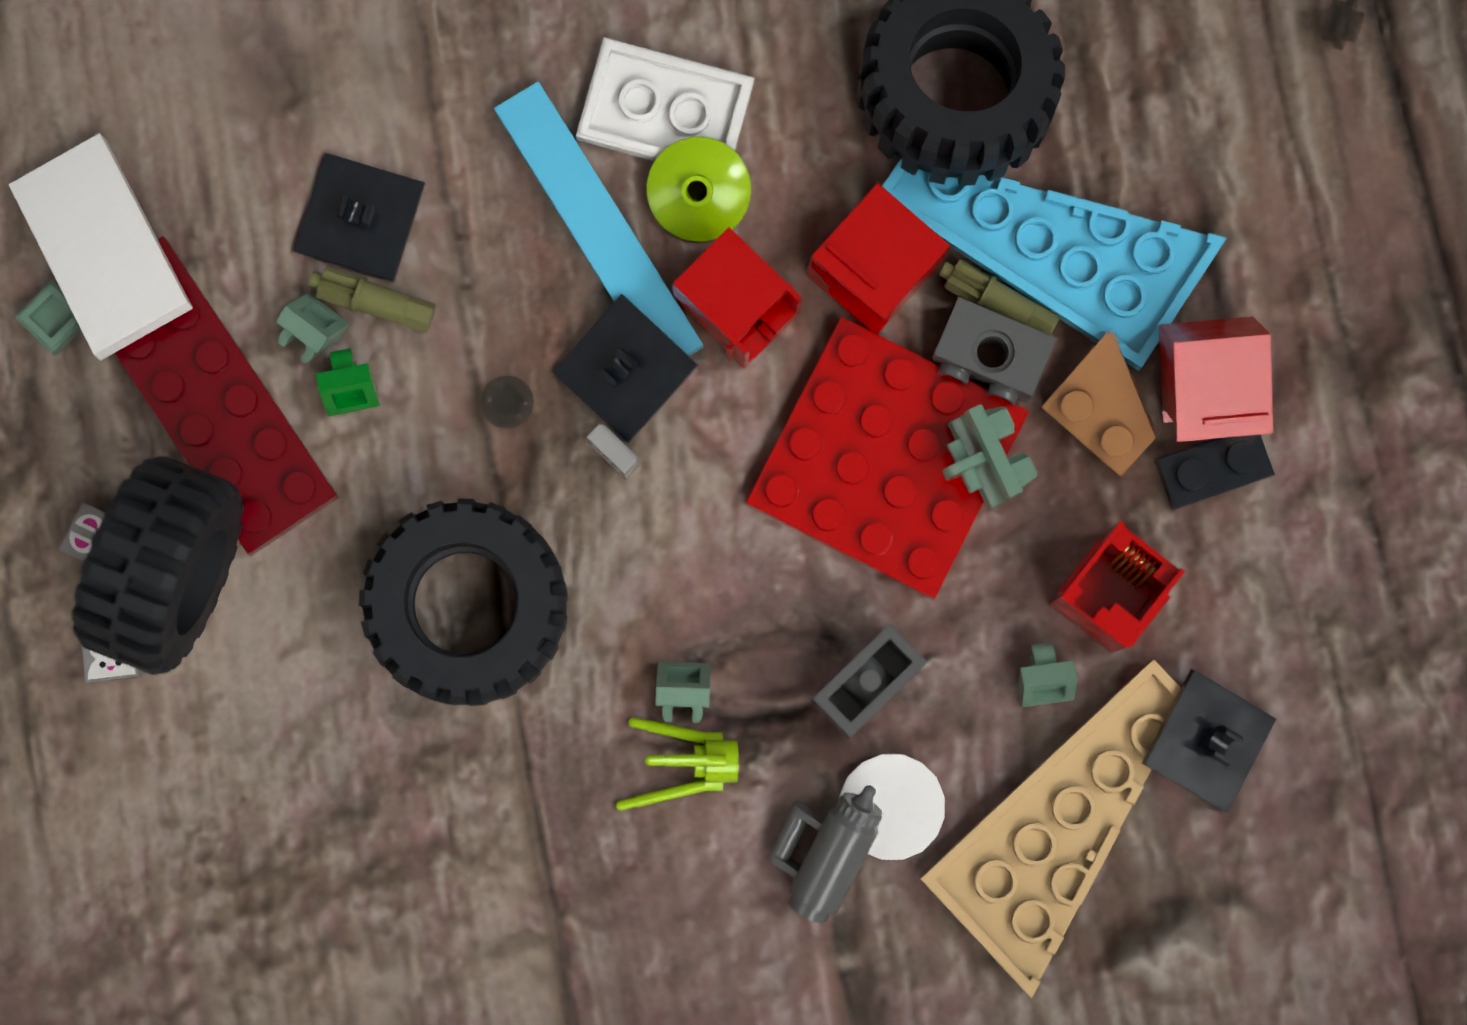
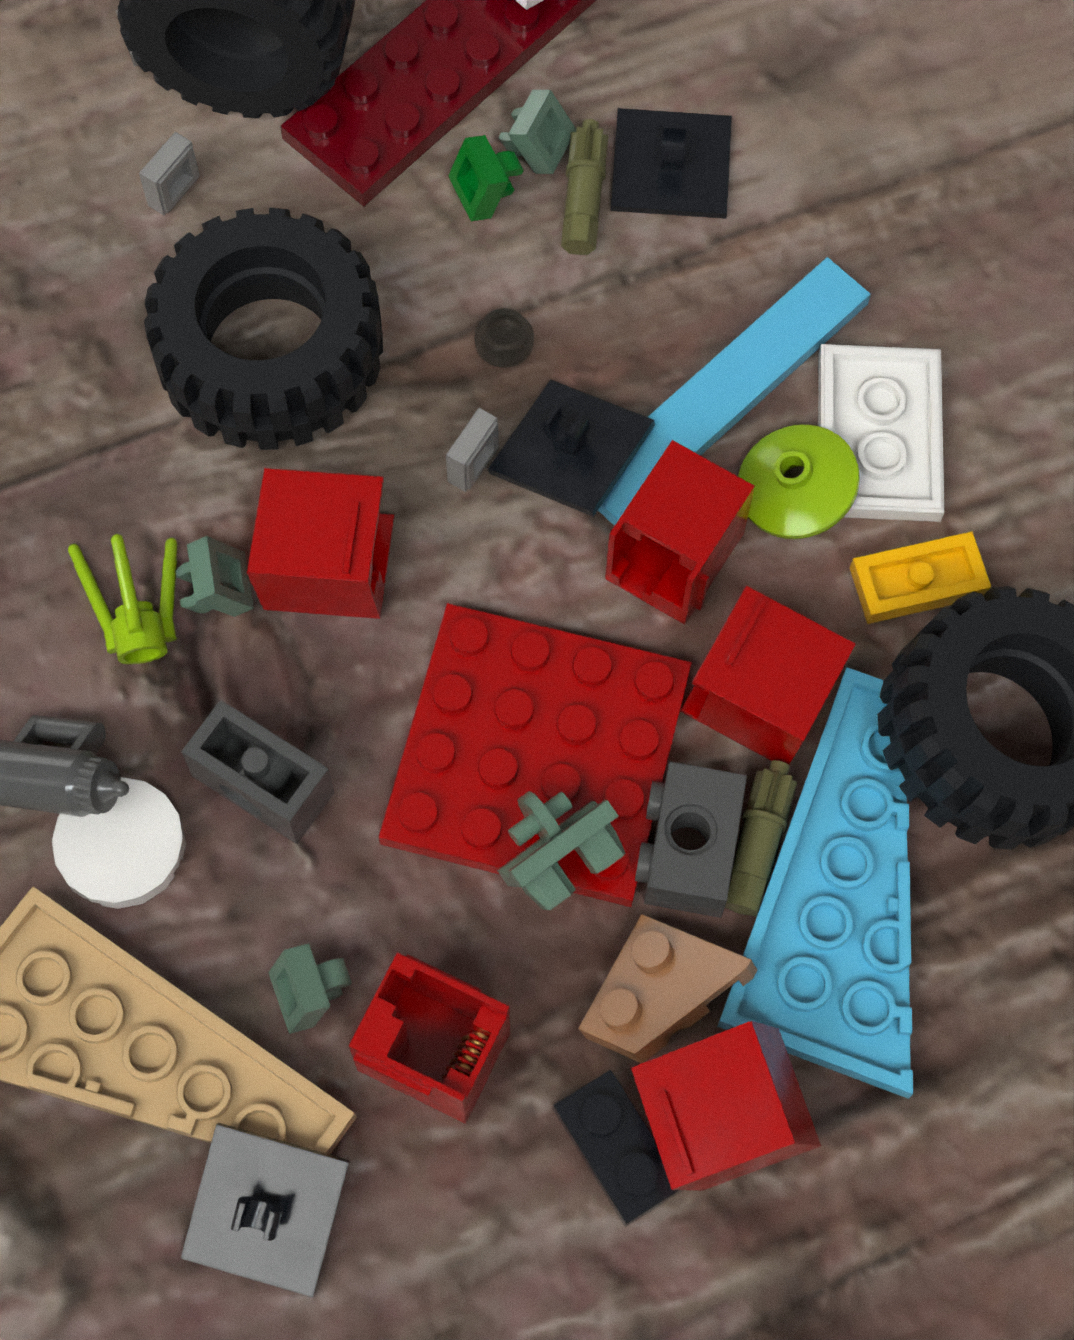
camera: 80 degrees right, 15 degrees down
none -> light grey tile [139,132,200,215]
none -> red piece [247,468,395,619]
none -> yellow plate [849,531,991,624]

